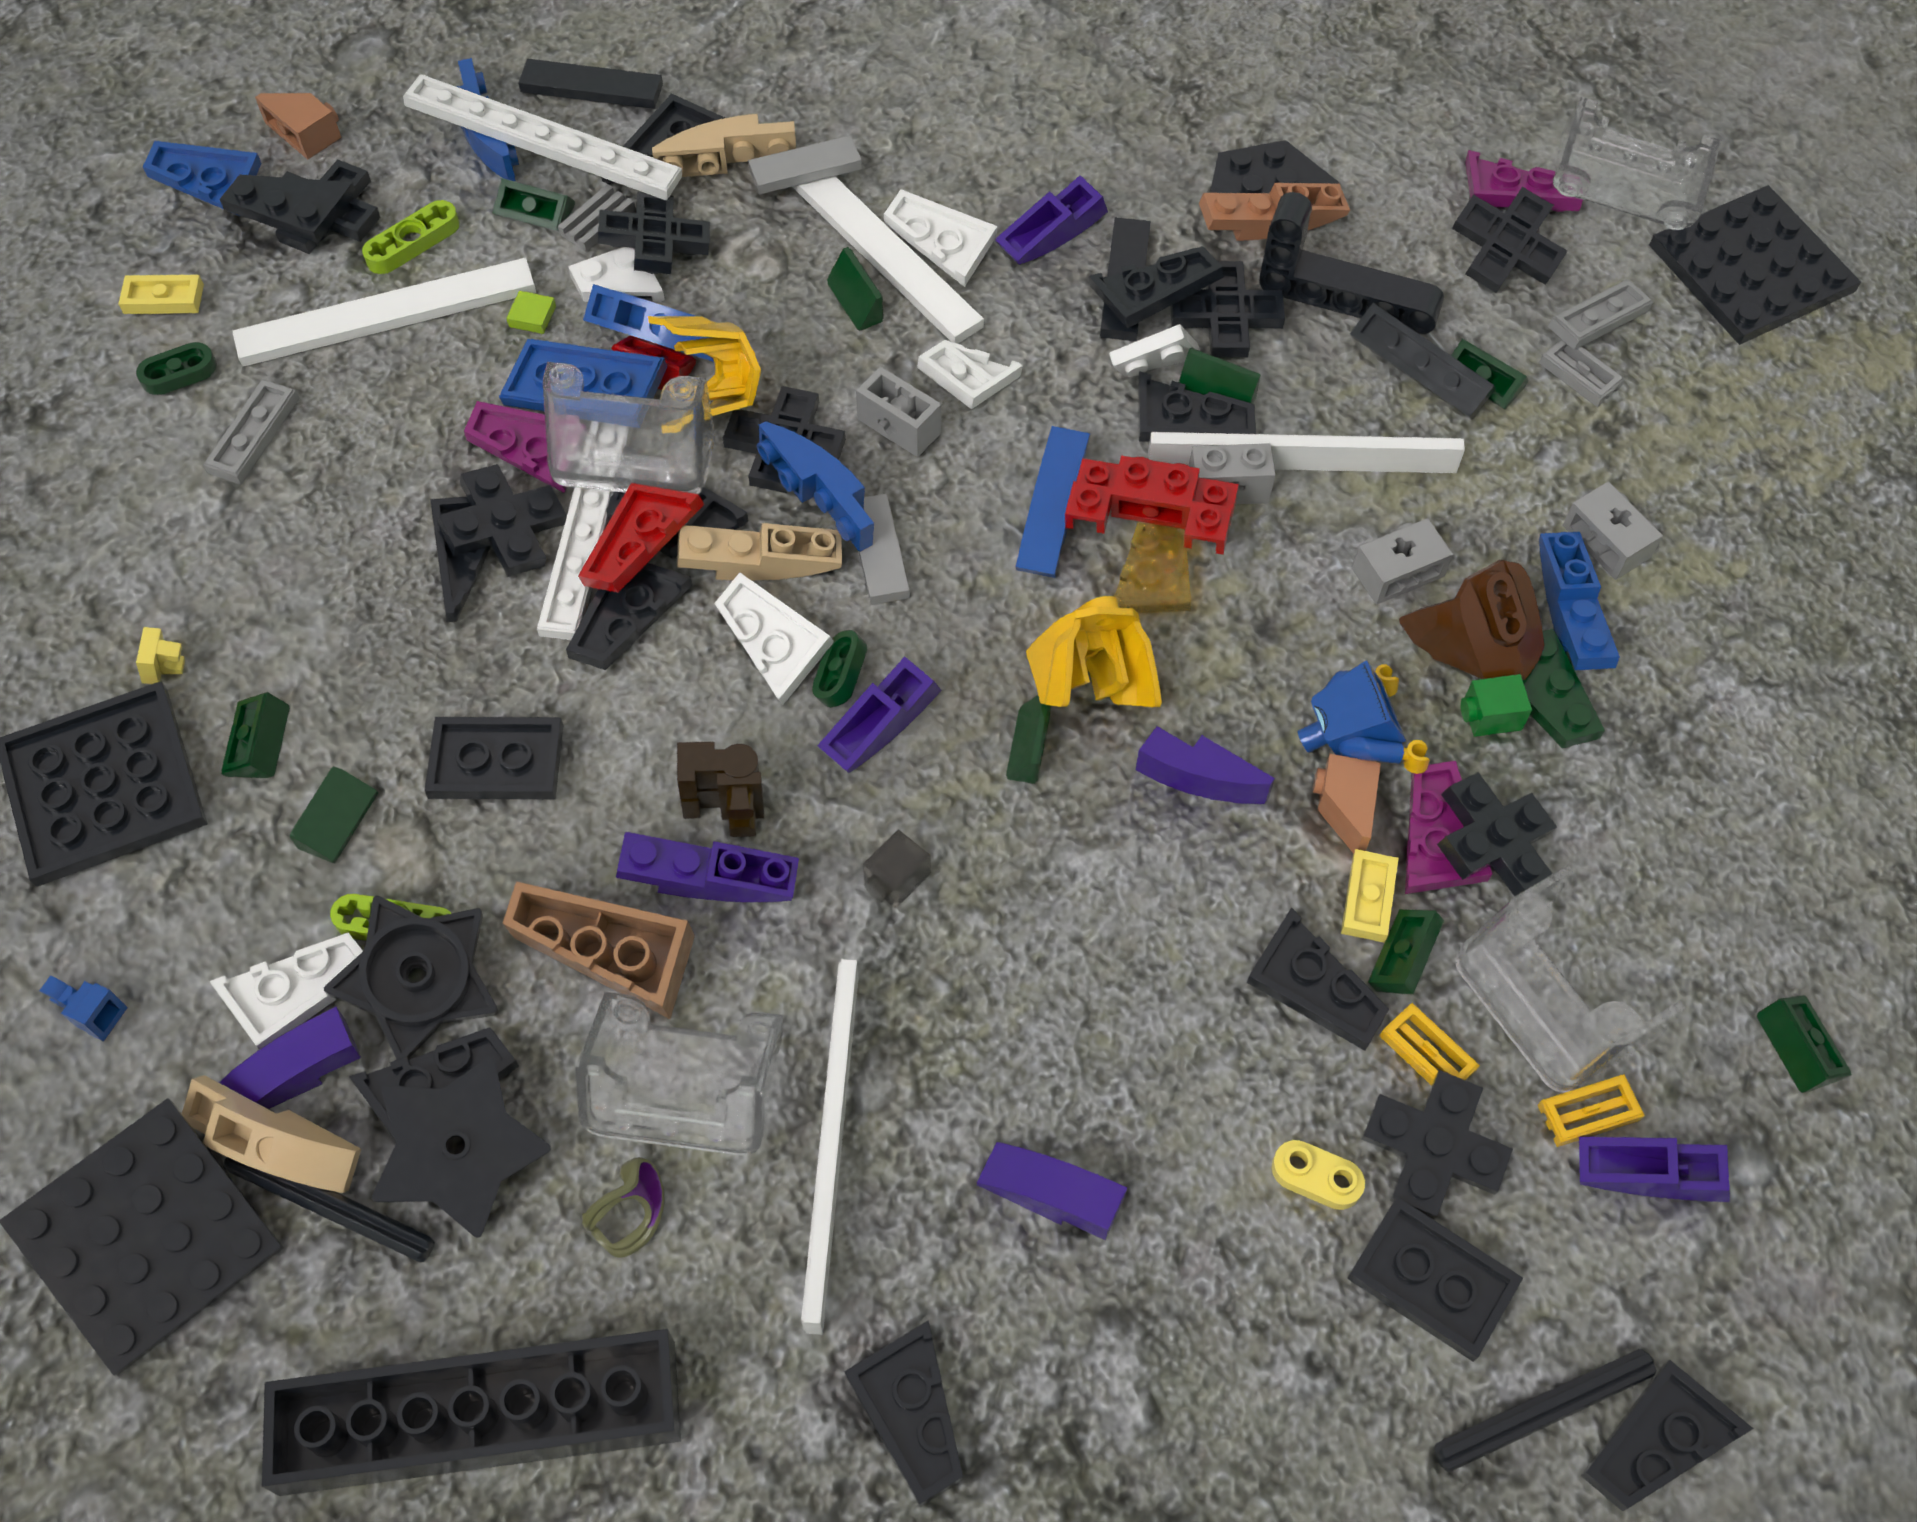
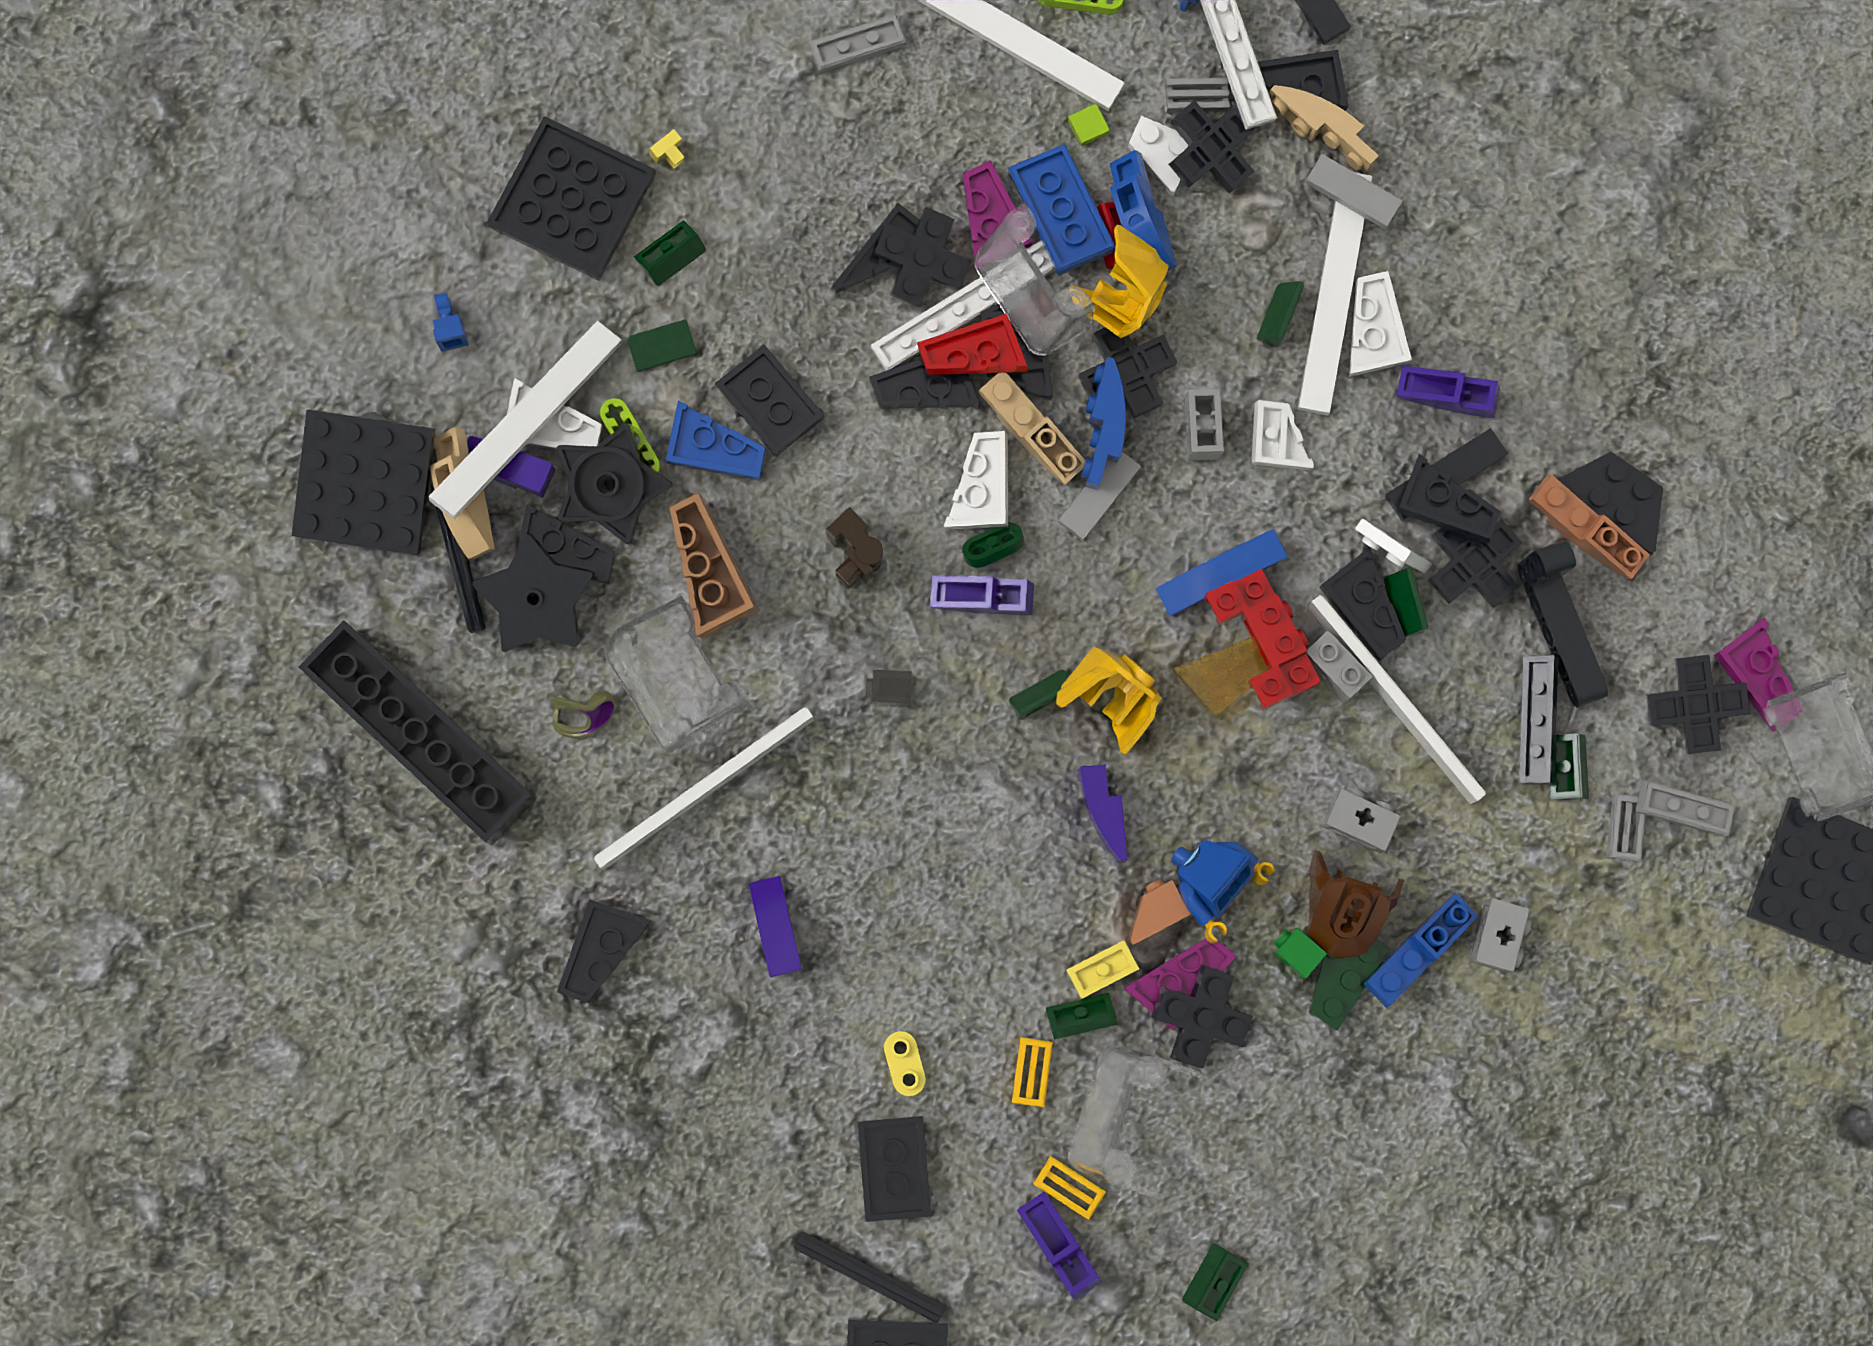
camera: 45 degrees right, 20 degrees up
dark green slope [492,178,575,232] -> none
dark purple slope [616,832,799,903] -> none
black wing [1247,907,1389,1051] -> none
black plate [1362,1070,1513,1219] -> none
none -> white tile [429,321,622,520]
none -> blue wing [666,400,766,480]

